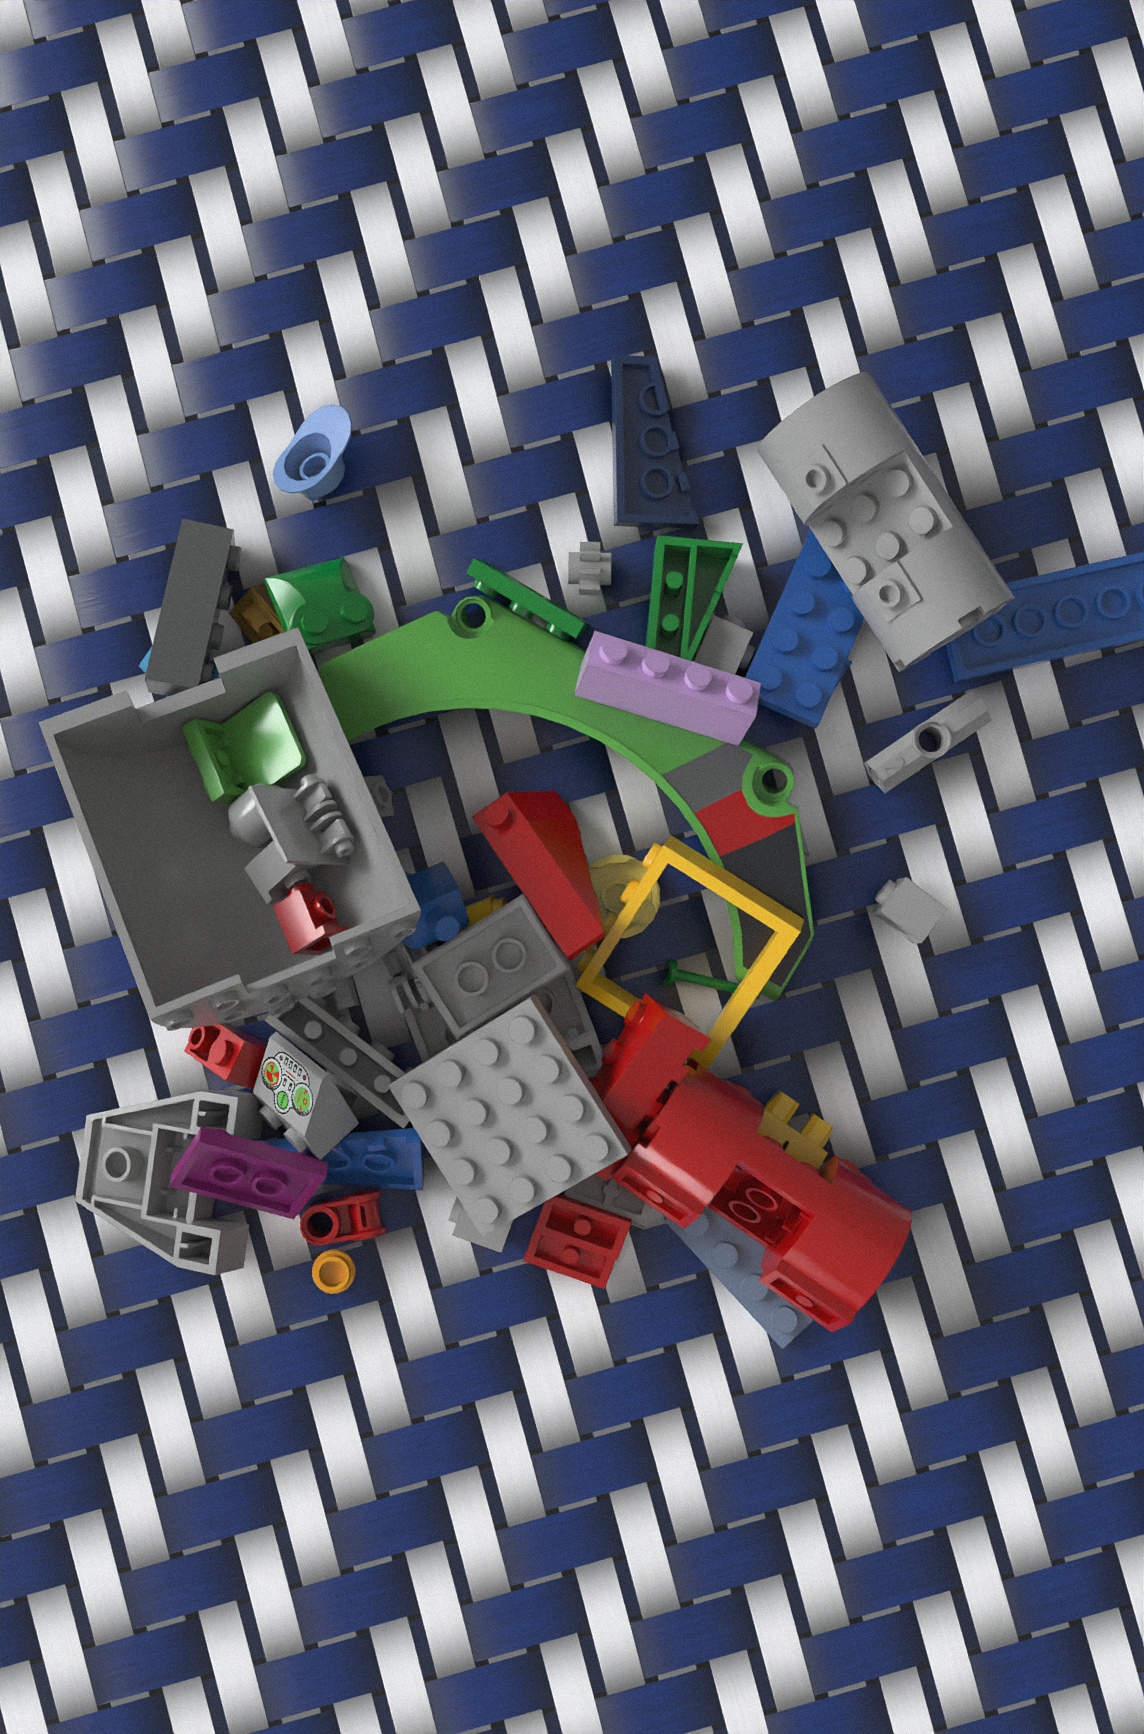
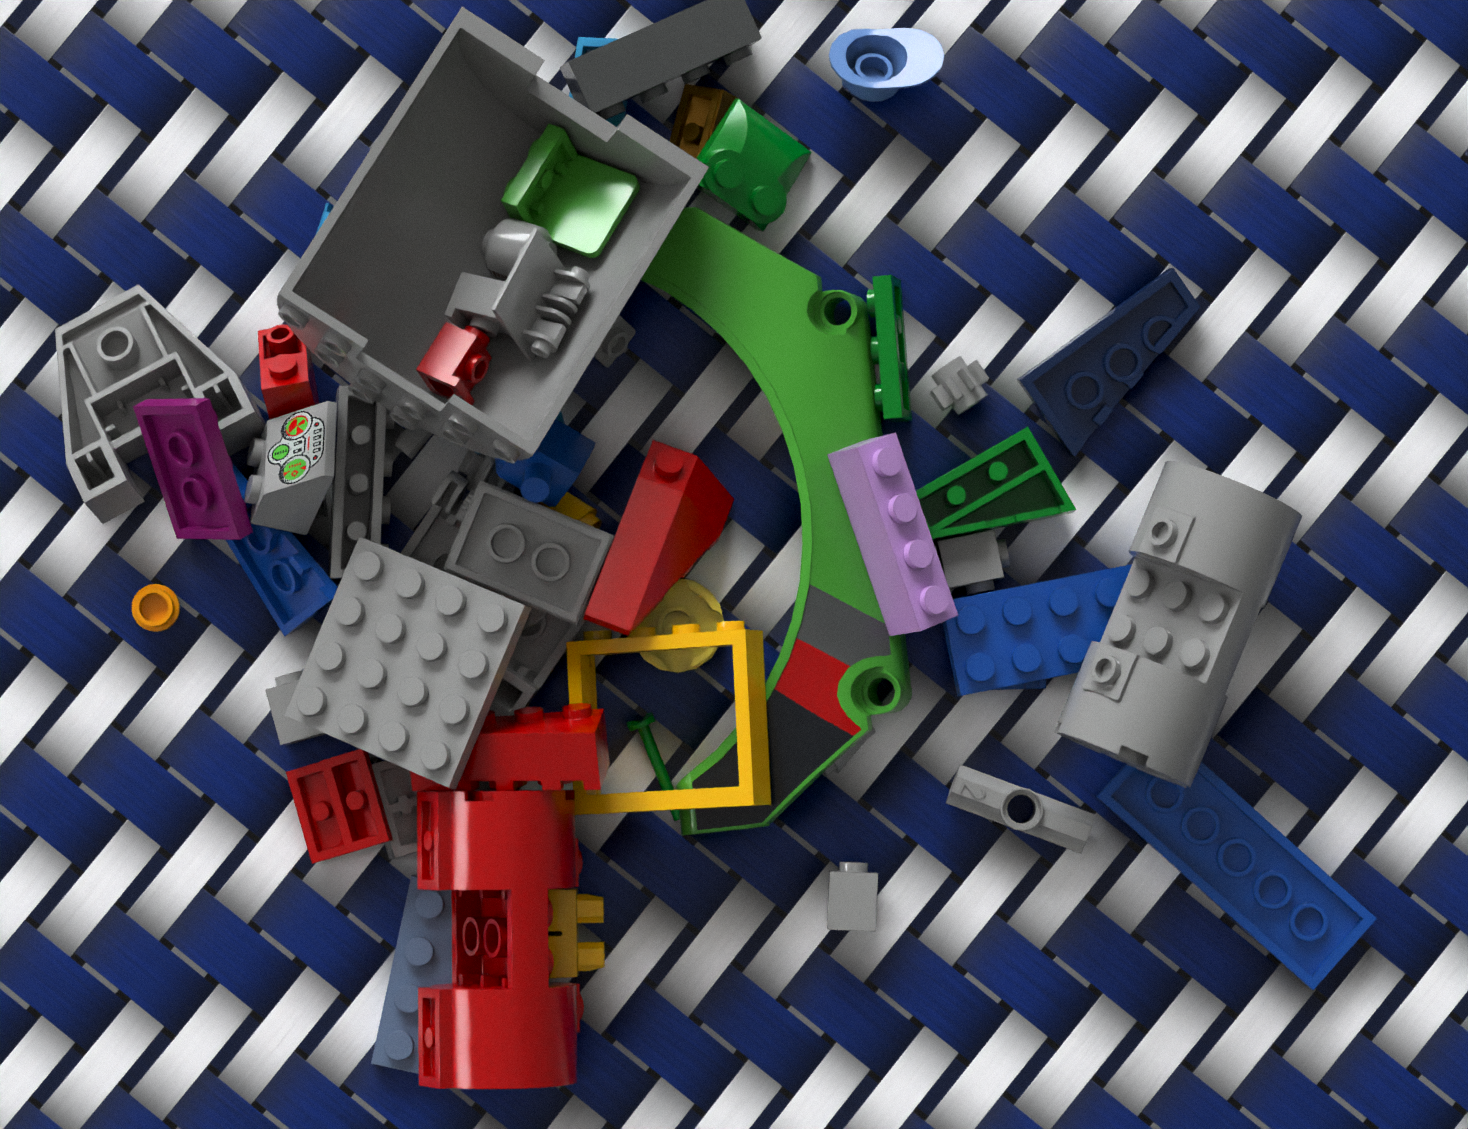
camera: 60 degrees right, 0 degrees up
red piece [300,1189,387,1245] -> none

